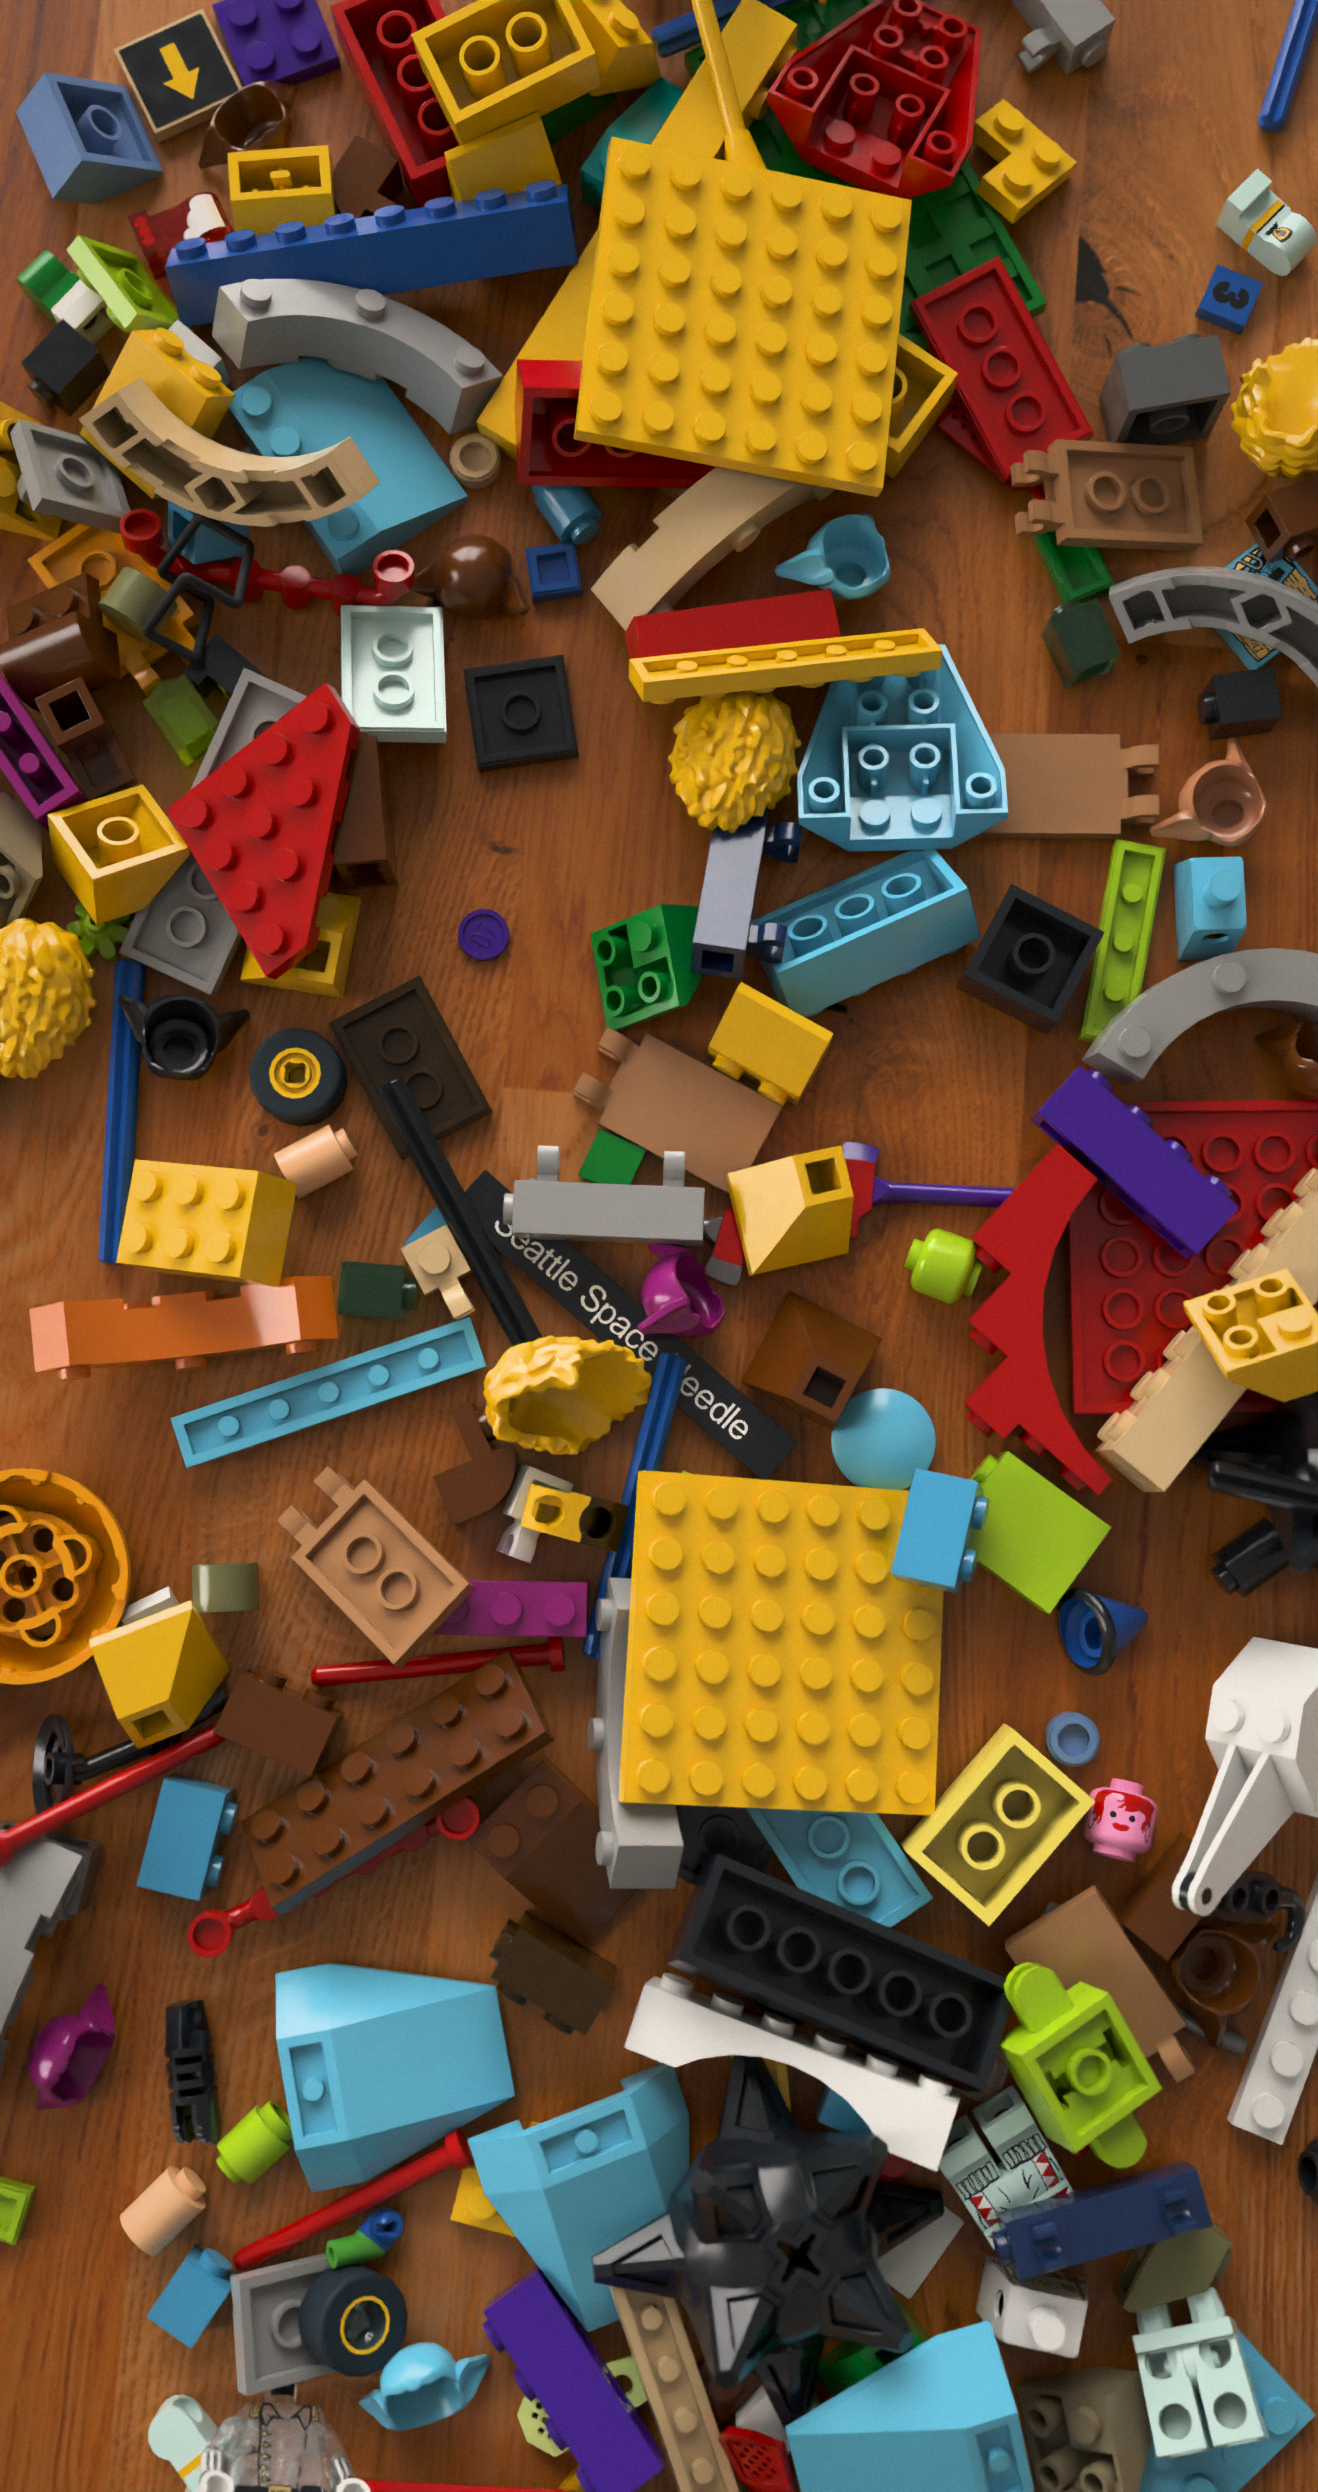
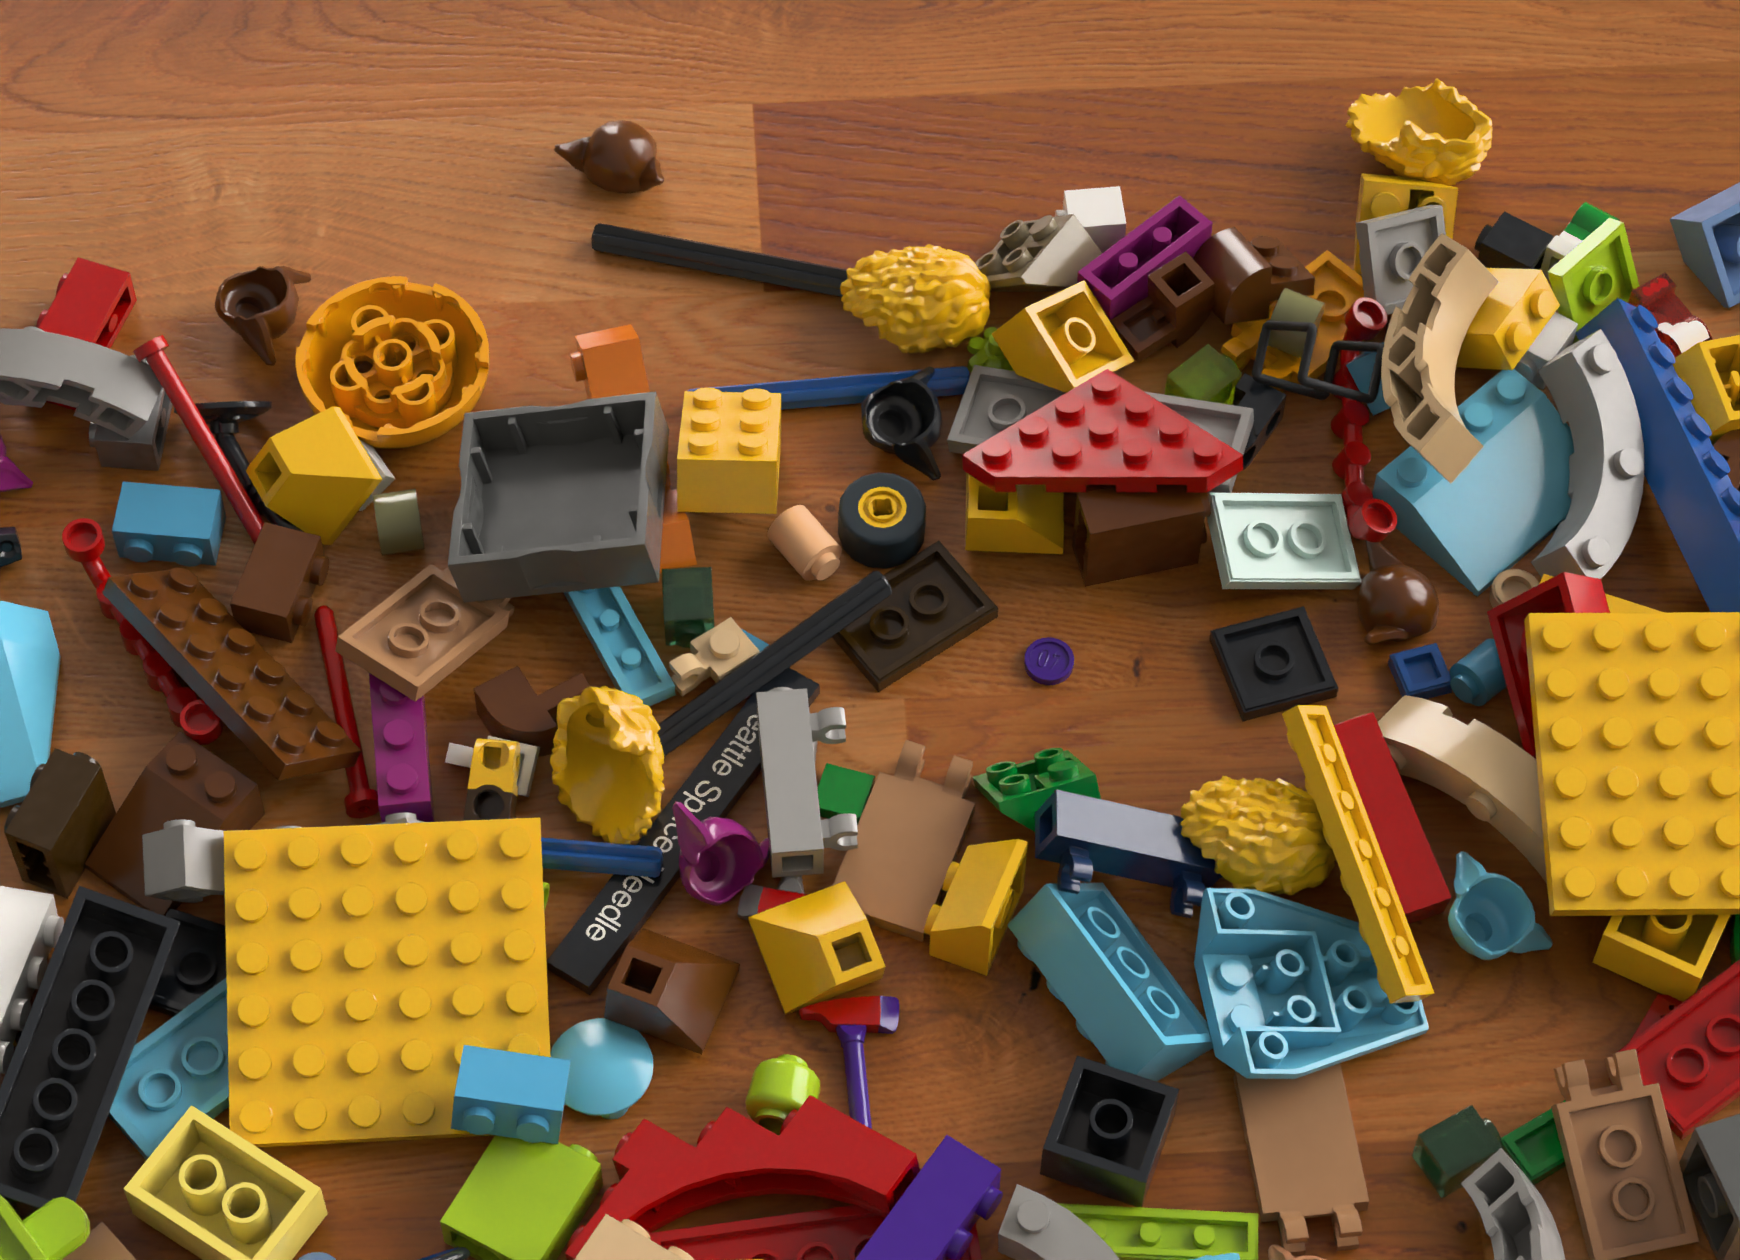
camera: 80 degrees right, 25 degrees down
none -> dark grey tile [448,391,669,603]

